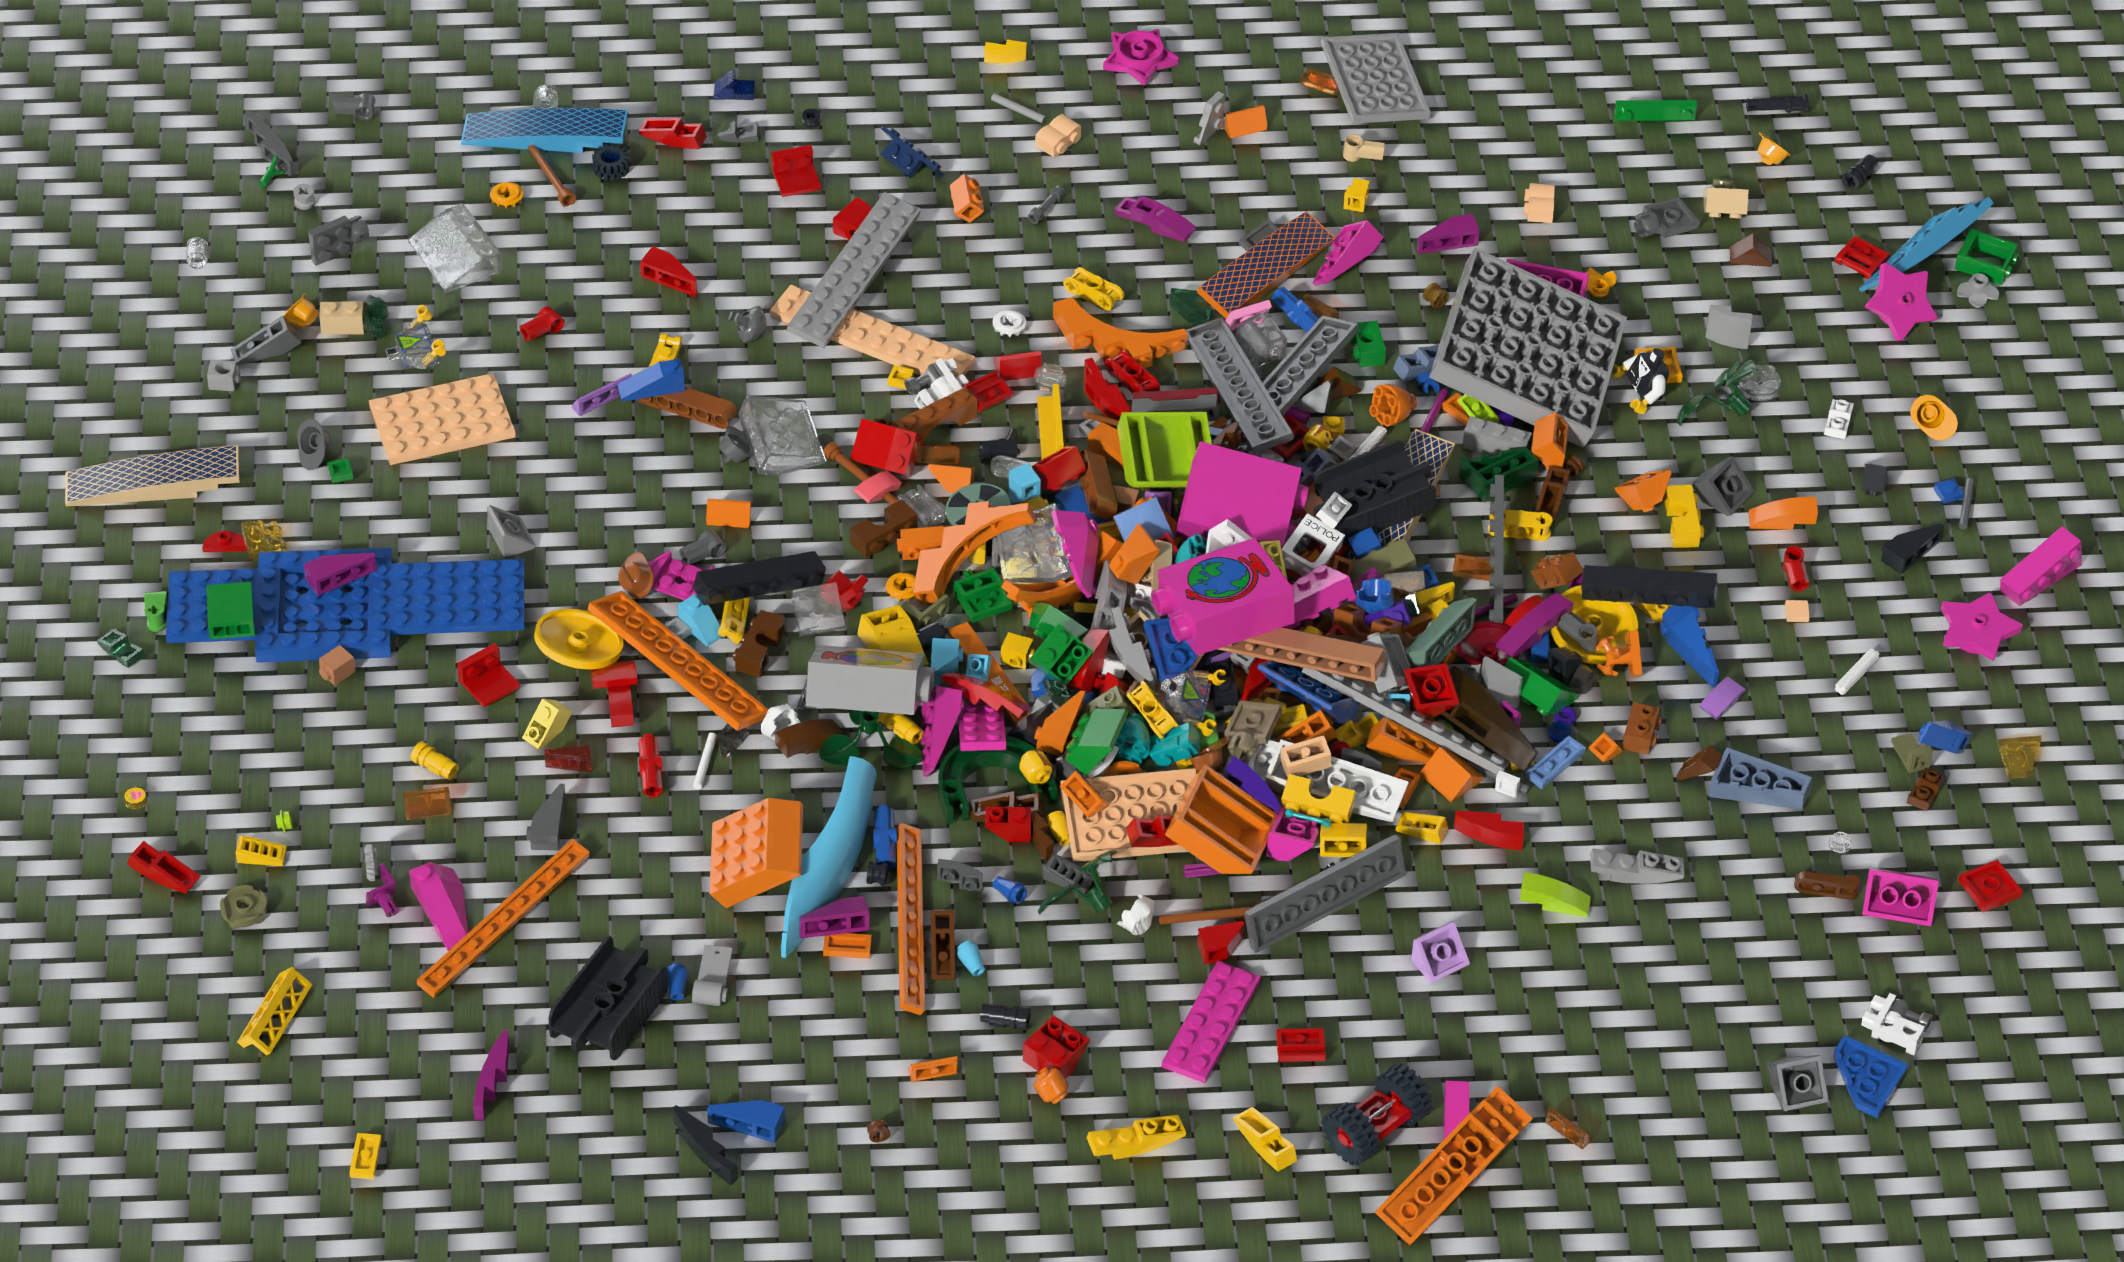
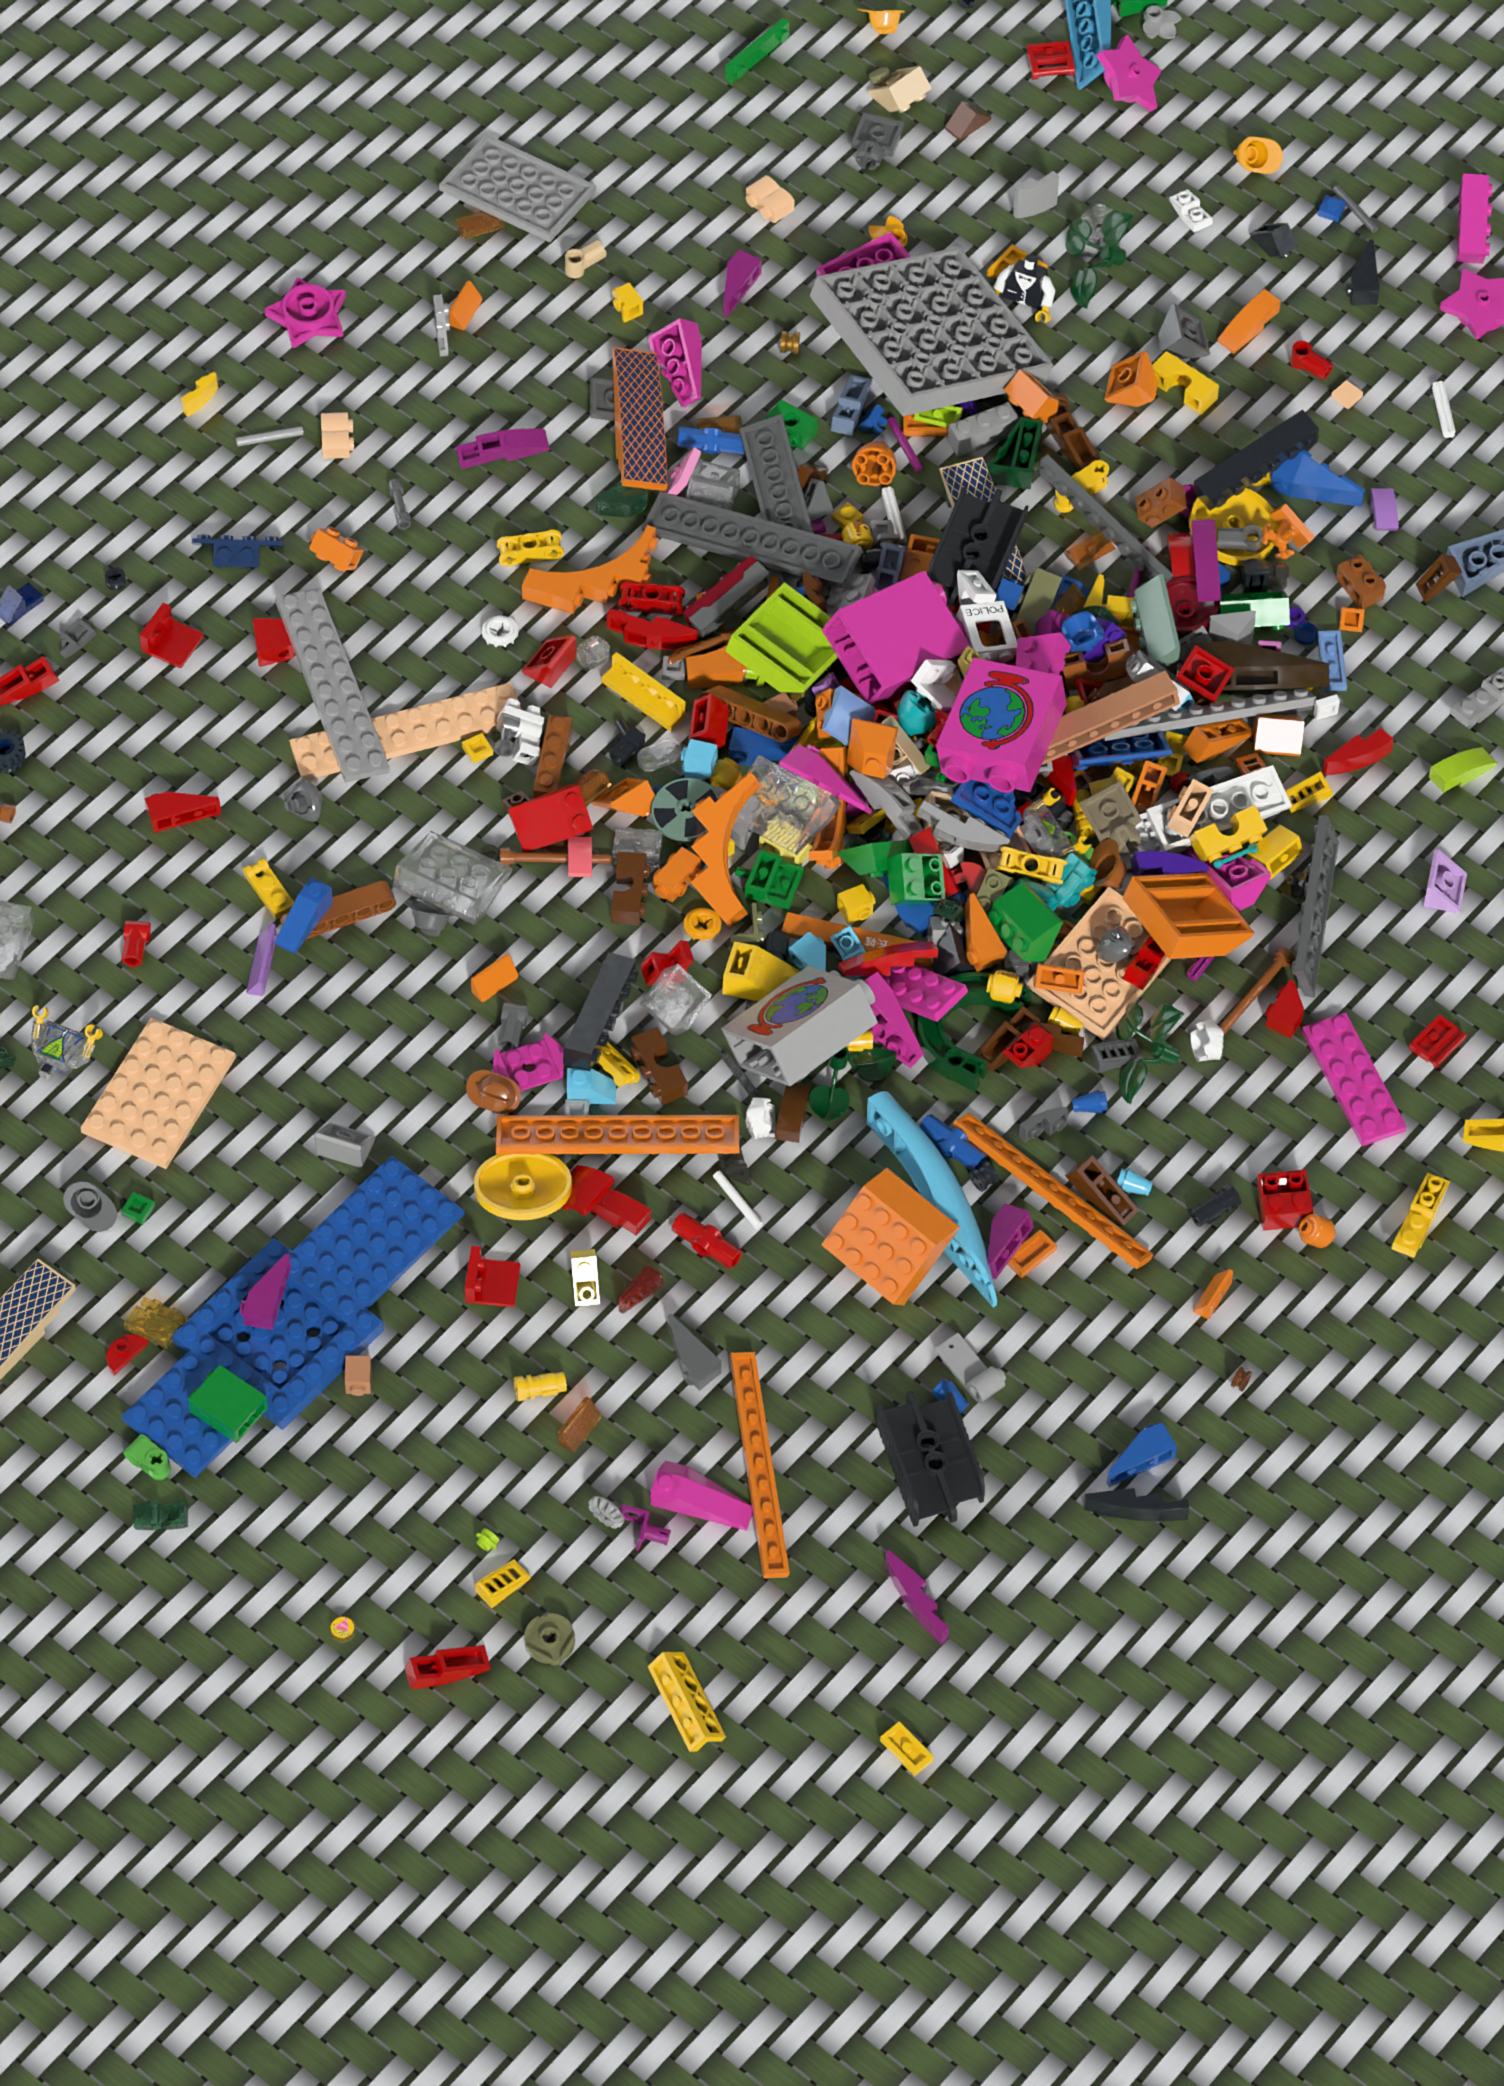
camera: 45 degrees left, 10 degrees up
red plate [963,370,1014,413] -> none
none -> dark grey piece [1096,925,1136,963]

